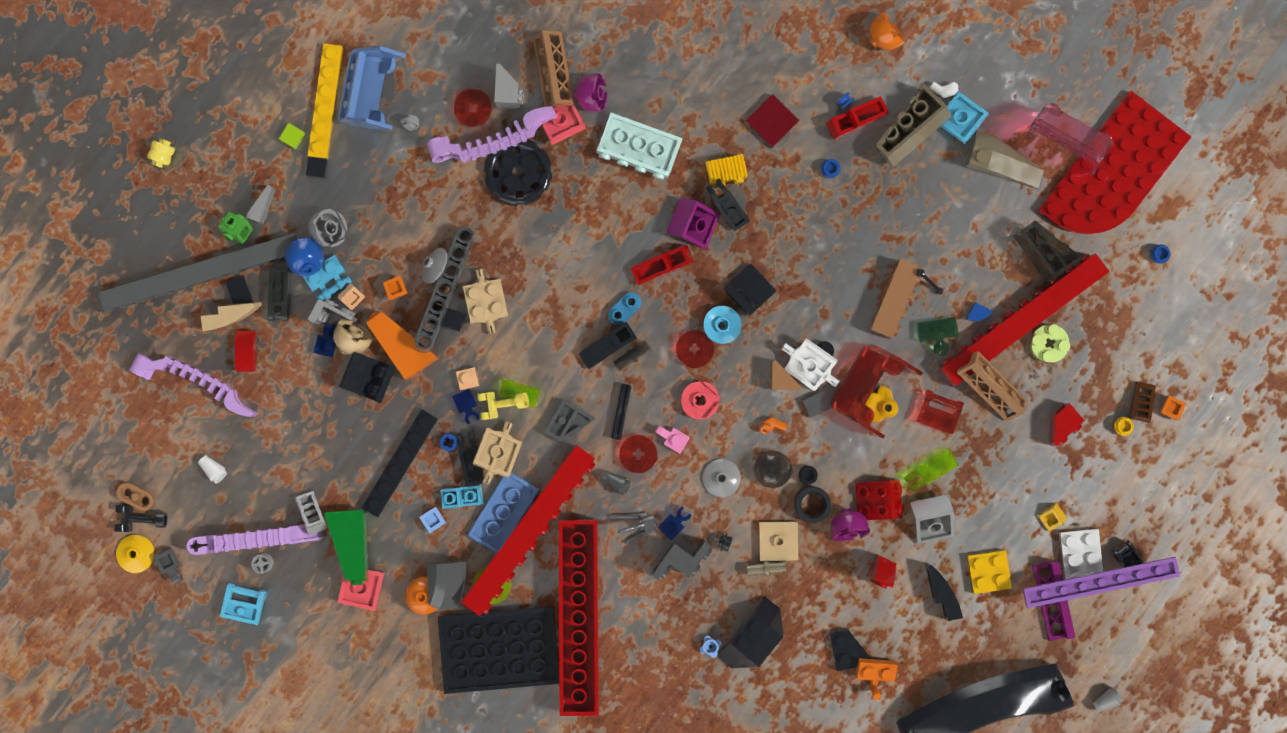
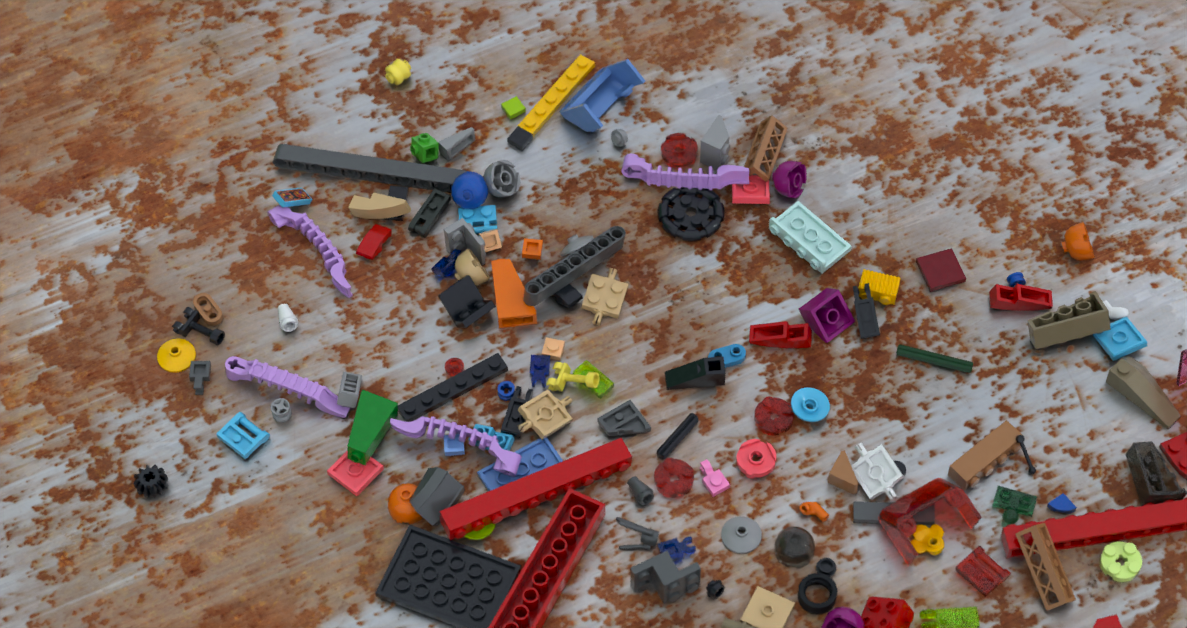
camera: 30 degrees right, 30 degrees down
clear smoke pin [613,340,651,372] -> none
black bracket [723,264,776,317] -> none
blue plate [821,159,840,178] -> none
none -> black gear [133,464,168,498]
none -> tile [272,188,312,208]
none -> lavender piece [390,416,522,476]
none -> clear red plate [445,358,464,376]
none -> dark green axle [896,344,973,373]

